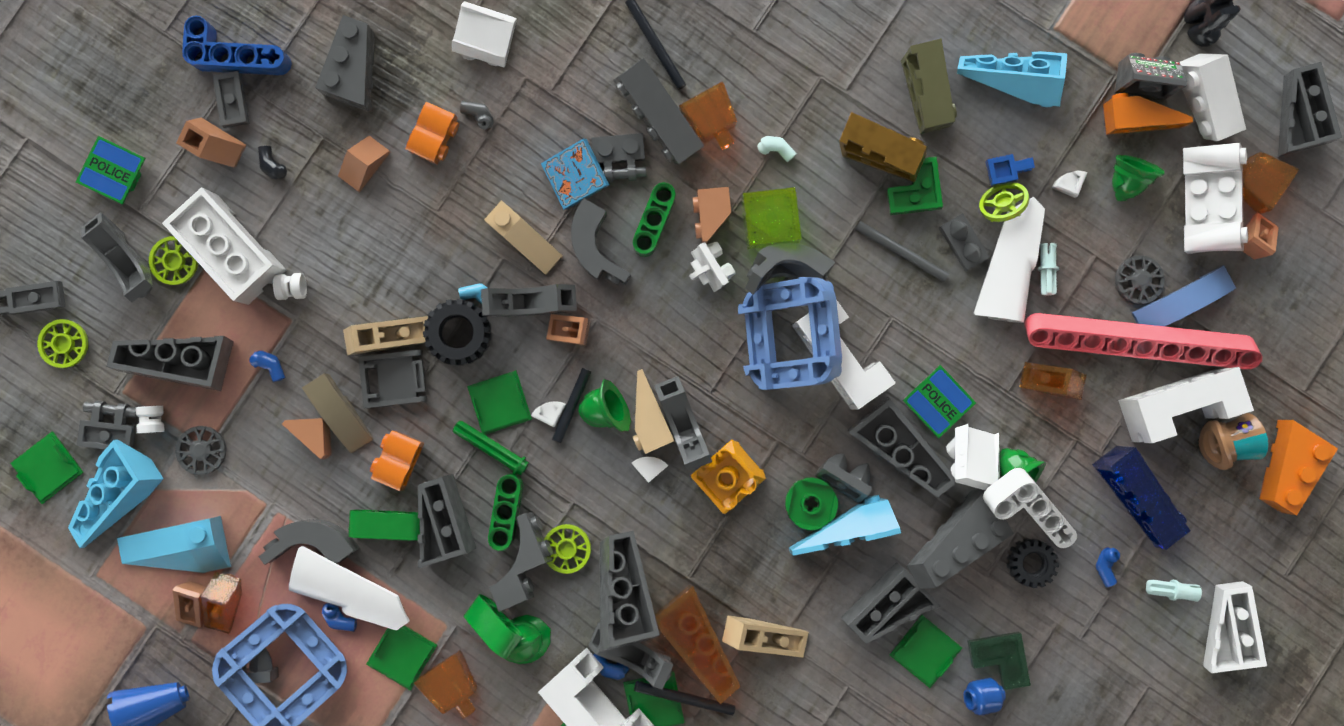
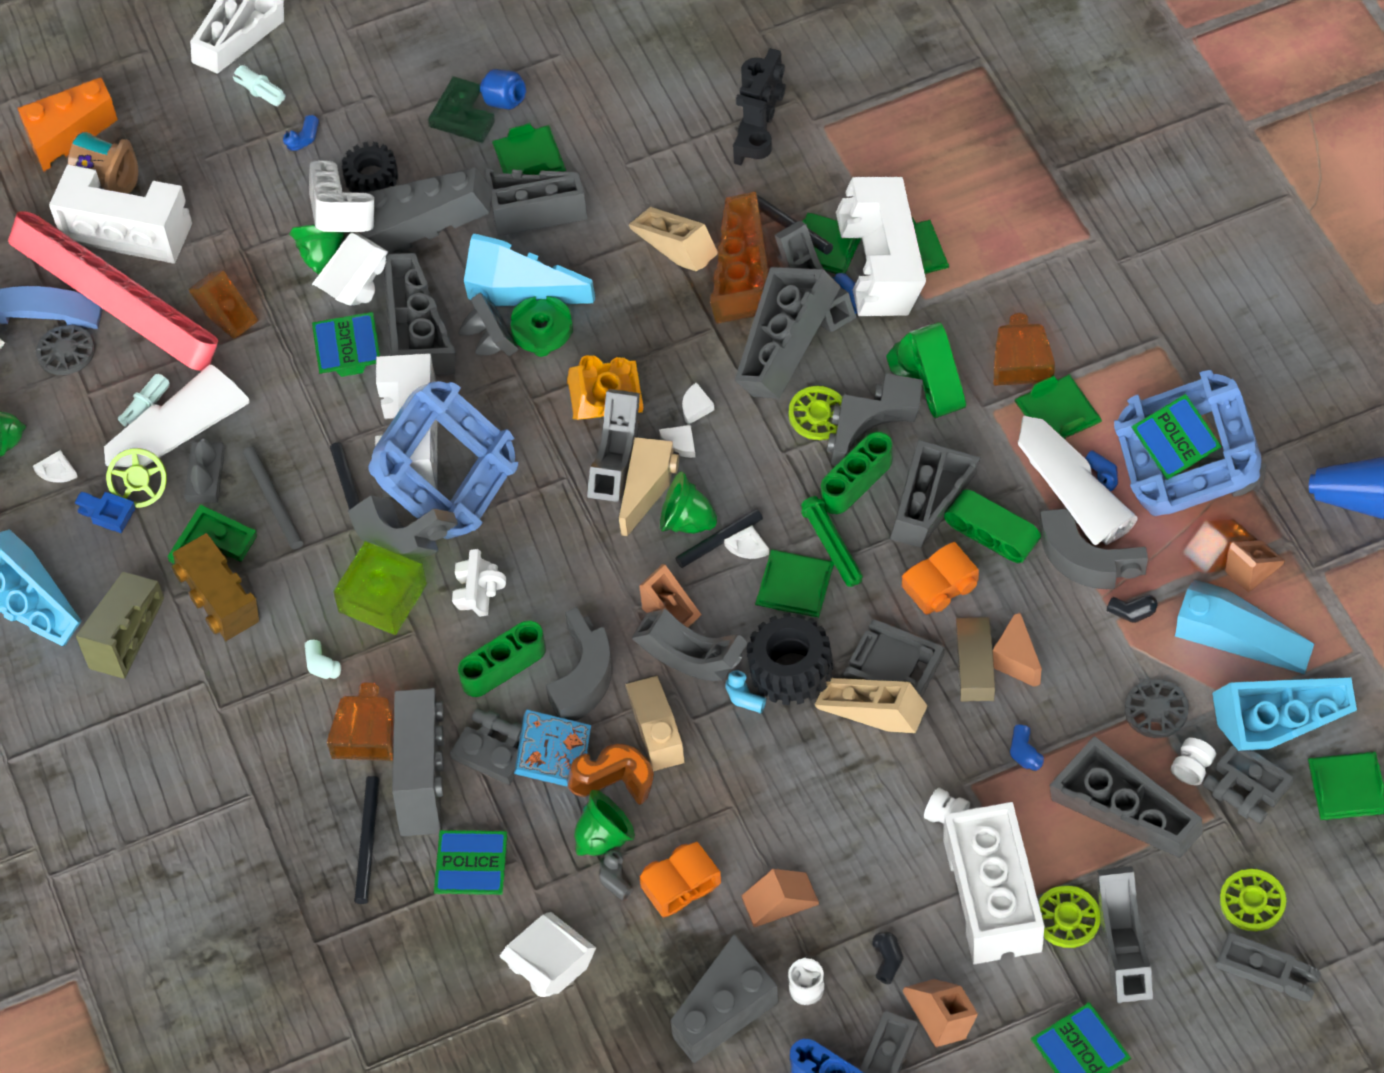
camera: 140 degrees left, 30 degrees down
nougat slope [693,187,731,244] -> none
clear blue wedge [1092,446,1191,550] -> none
none -> black bar [330,442,360,510]
none -> piece [434,830,508,895]
none -> dark orange animal [567,743,654,805]
none -> green piece [574,790,635,856]
none -> white tile [682,383,714,425]
none -> white wheel [788,958,824,1005]
none -> black arm [1106,595,1158,623]
none -> piece [1131,394,1222,480]

